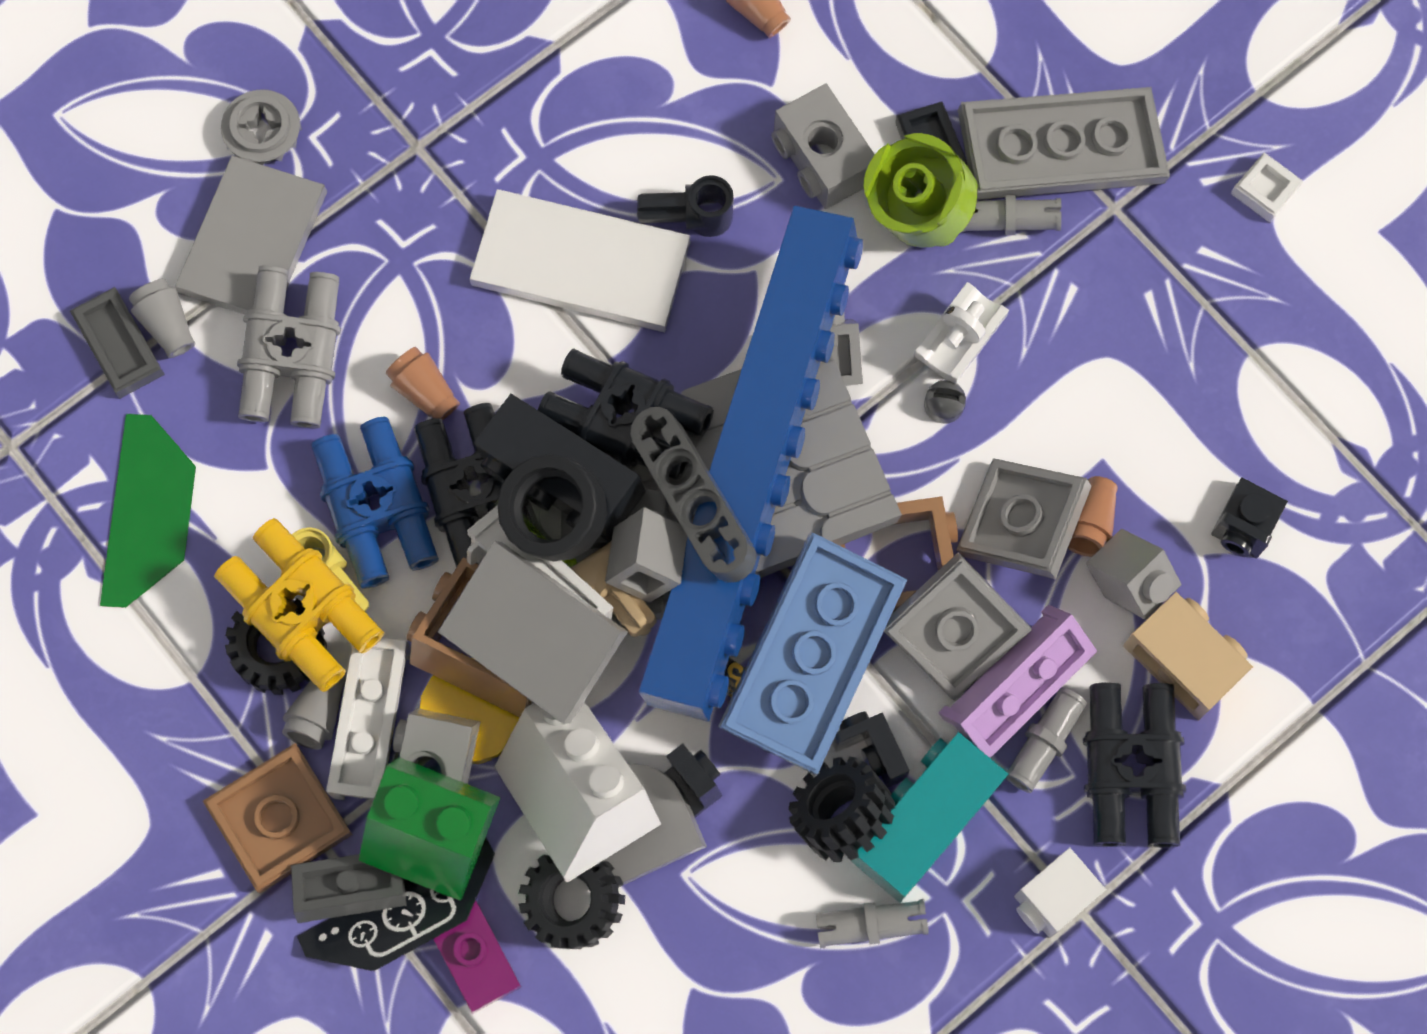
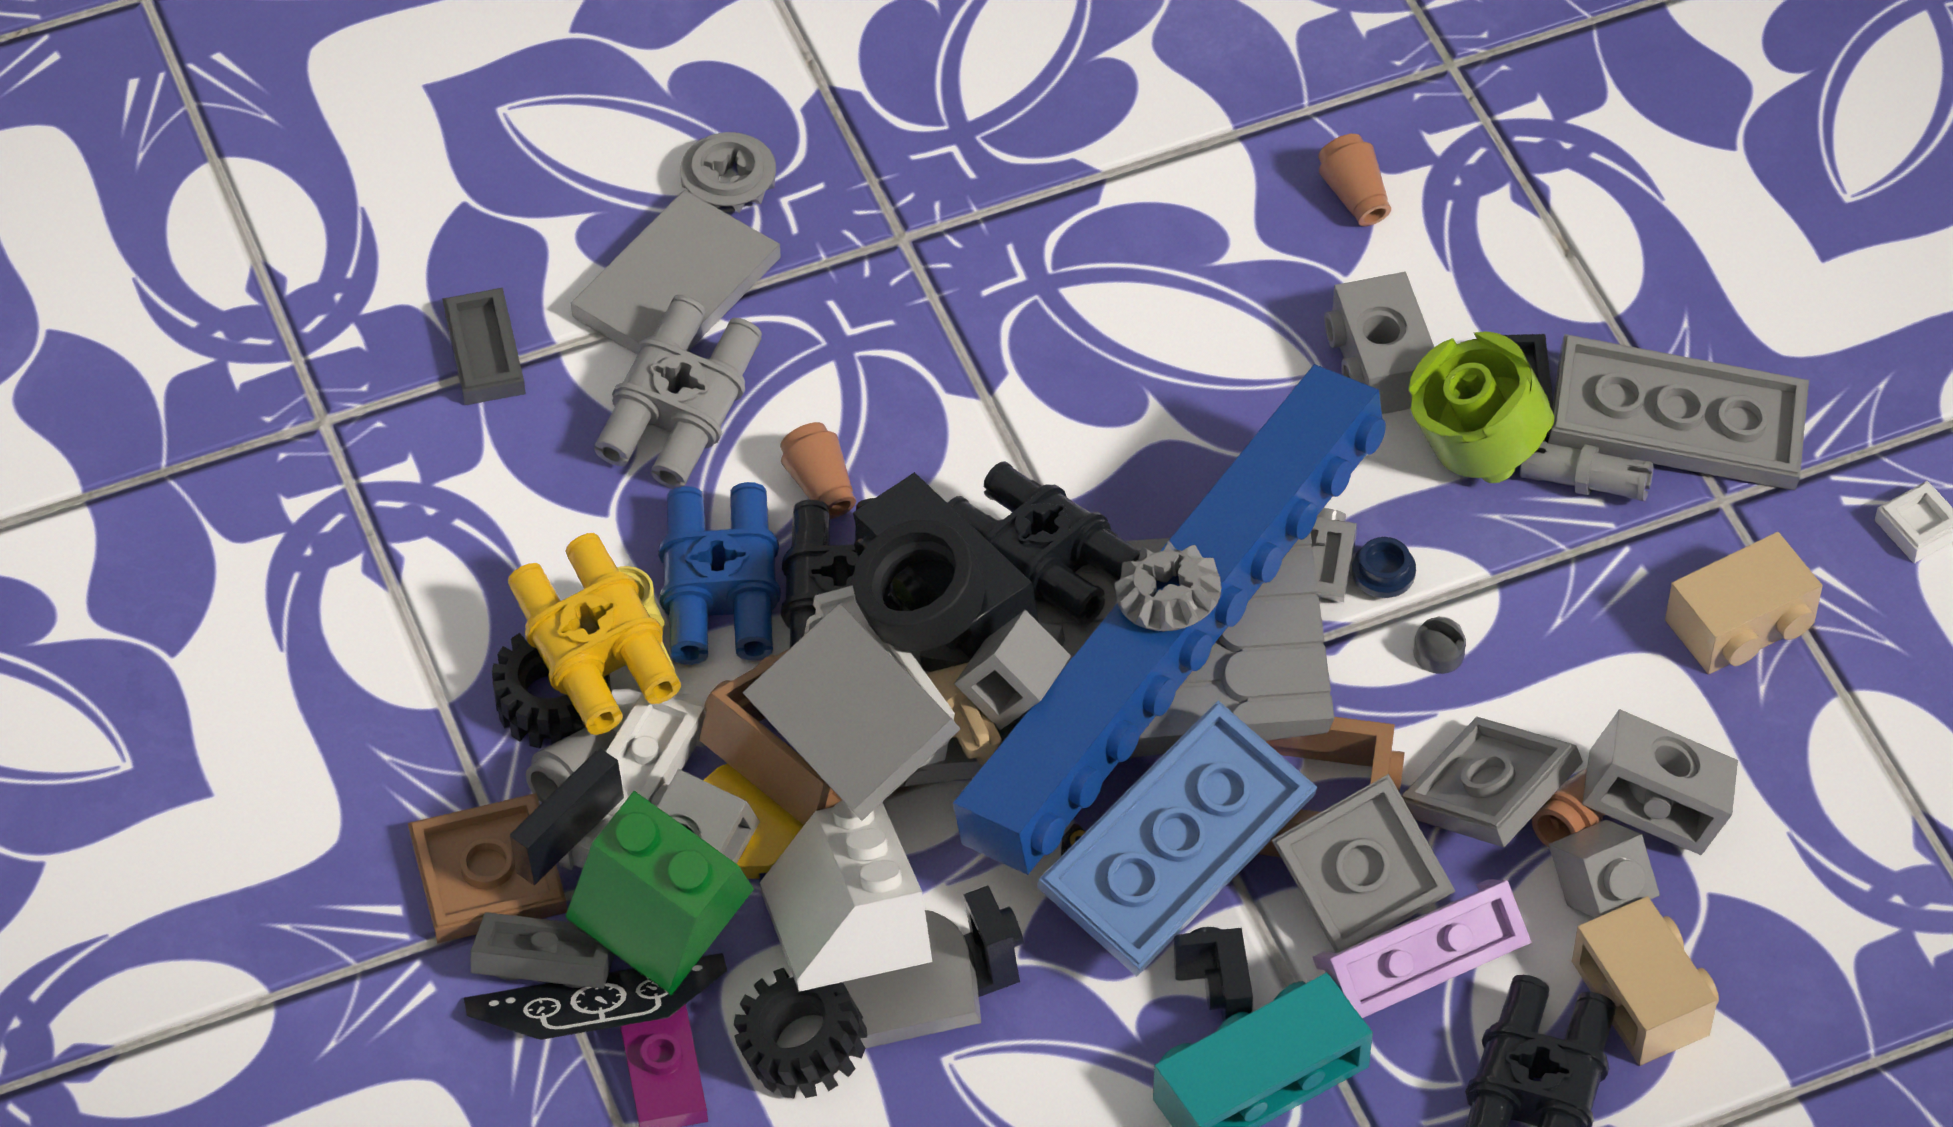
camera: 20 degrees right, 20 degrees down
green sticker [100,414,196,608] -> none
light grey cone [129,279,196,358] -> none
white tile [470,189,690,332] -> none
dark grey beam [630,407,757,583] -> none
black axle [637,175,734,237] -> none
black tyre [788,756,895,862] -> none
white hips [914,282,1009,384] -> none
light grey pin [1006,687,1087,793] -> none
black bracket [1210,477,1288,559] -> none
none -> black tile [510,748,624,886]
none -> light grey gear [1114,541,1222,631]
none -> dark blue plate [1352,537,1416,598]
none -> light grey brick [1582,709,1738,856]
none -> tan brick [1665,532,1823,675]

